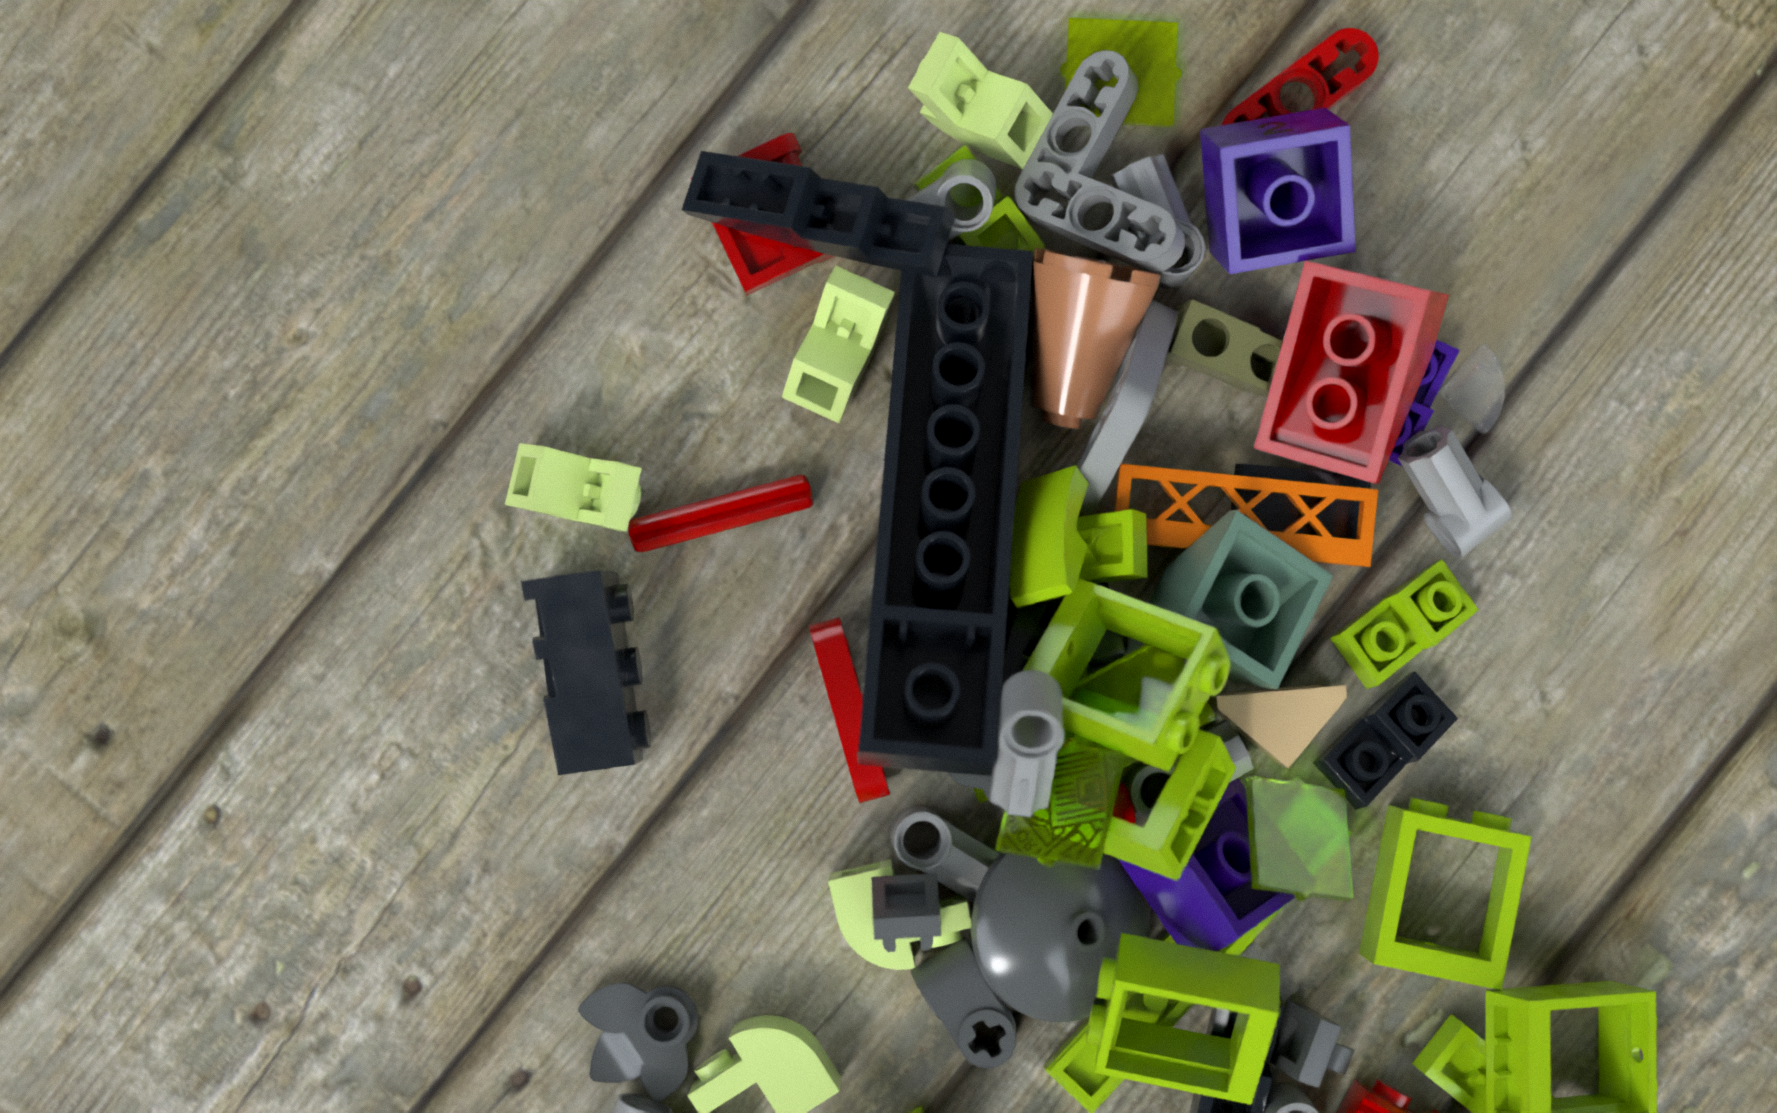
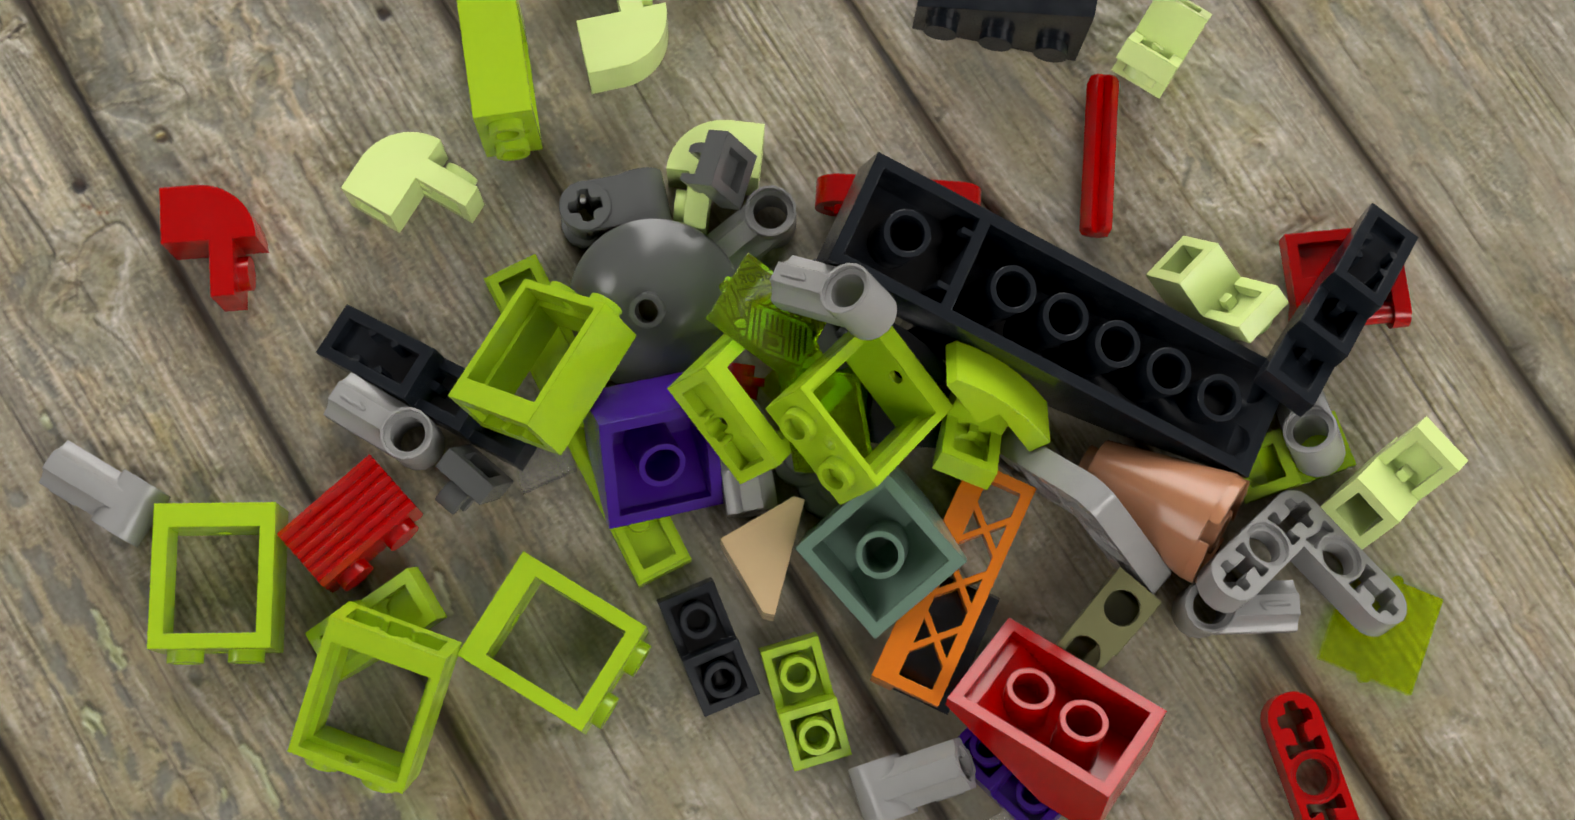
camera: 100 degrees right, 10 degrees down
dark purple brick [1200,108,1356,274] -> none
clear neon green piece [1245,775,1354,901] -> none

